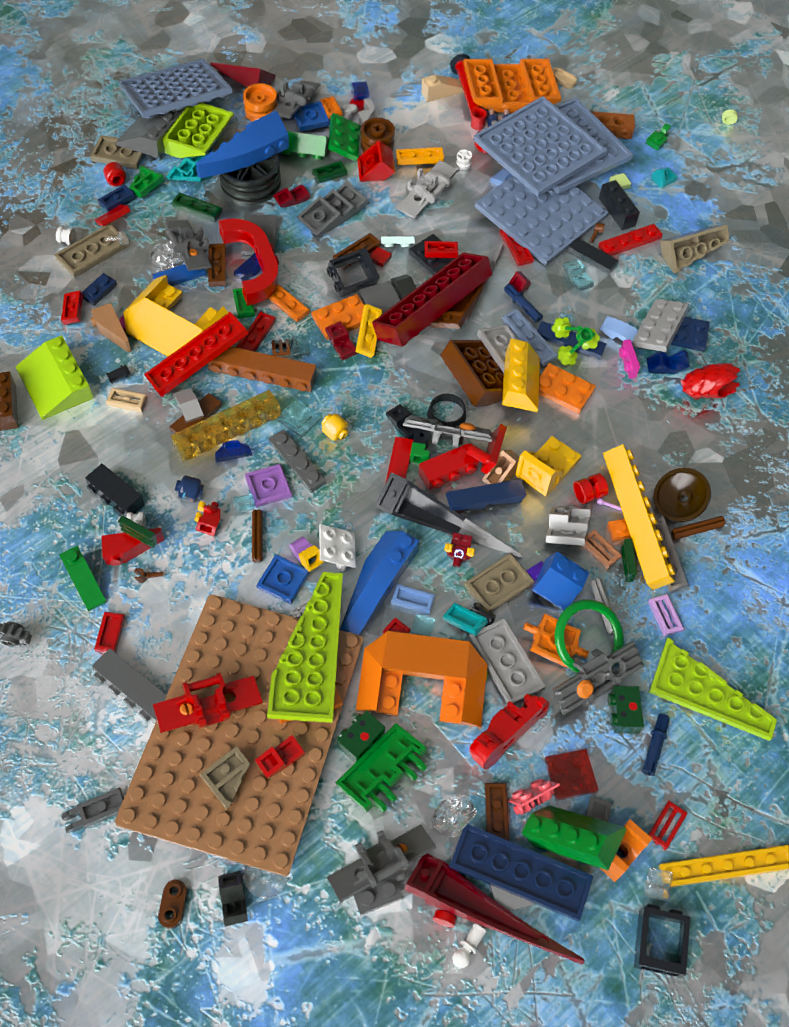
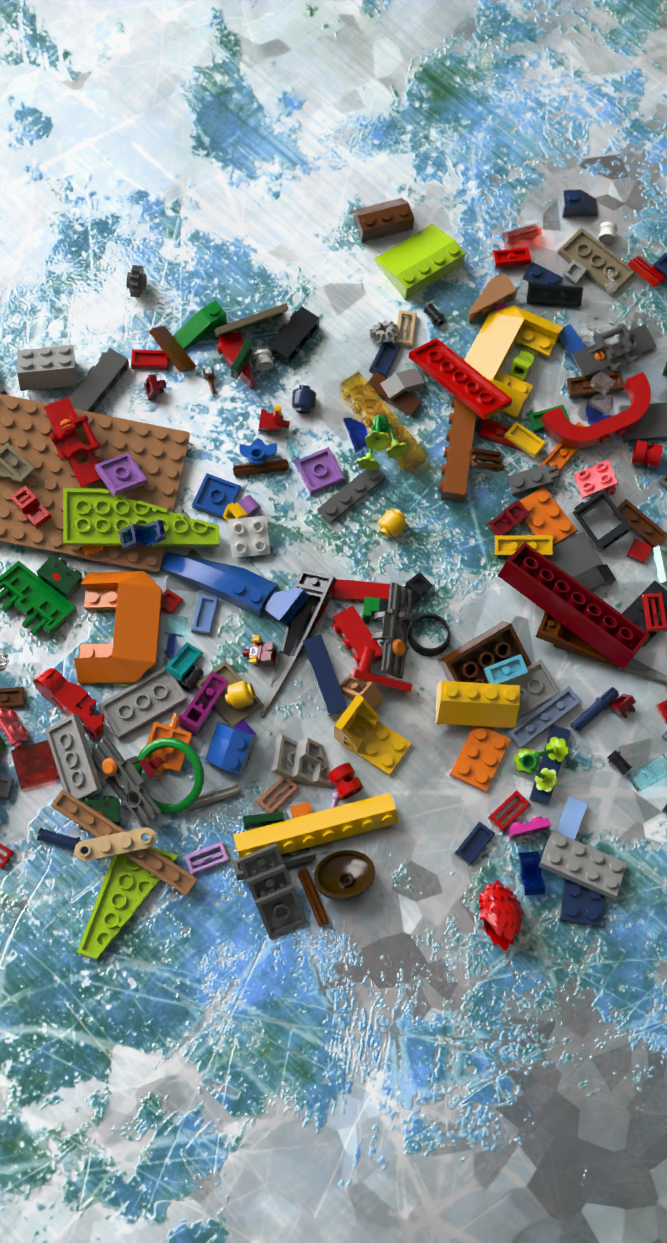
camera: 85 degrees right, 10 degrees up
none -> light grey brick [17,345,77,391]
none -> light grey plate [45,714,102,801]
none -> medium nougat tile [51,789,198,897]
none -> tan plate [74,827,157,862]
none -> medium lavender tile [95,453,148,497]
none -> clear blue slope [119,519,166,549]
none -> dark red tile [138,756,165,779]
none -> dark red tile [144,374,167,400]
none -> reddish brown tile [149,326,196,373]
none -> clear blue tile [166,633,177,659]
none -> magenta slope [178,671,229,736]
none -> dark tan tile [213,303,288,338]
none -> yellow head [225,680,256,709]
none -> dark grey slope [238,843,308,938]
none -> blue plate [239,438,277,465]
none -> slope [263,588,310,626]
none -> lime plant [356,415,409,471]
none -> light grey gear [369,320,399,343]
none -> dark blue tile [369,341,401,378]
none -> dark blue tile [455,821,496,866]
none -> medium azure plate [484,654,528,684]
none -> red tile [488,790,531,832]
none -> clear red plate [501,224,542,245]
none -> yellow tile [505,421,546,459]
none -> dark grey hinge [507,464,561,496]
none -> lime leg [509,347,537,381]
none -> black tile [526,282,583,306]
none -> dark blue slope [560,190,598,217]
none -> light grey tile [563,259,589,285]
none -> coral hinge [574,459,618,499]
none -> clear slope [589,395,614,415]
none -> clear slope [590,371,616,396]
none -> black pin [607,750,632,775]
none -> red wheel [631,440,663,469]

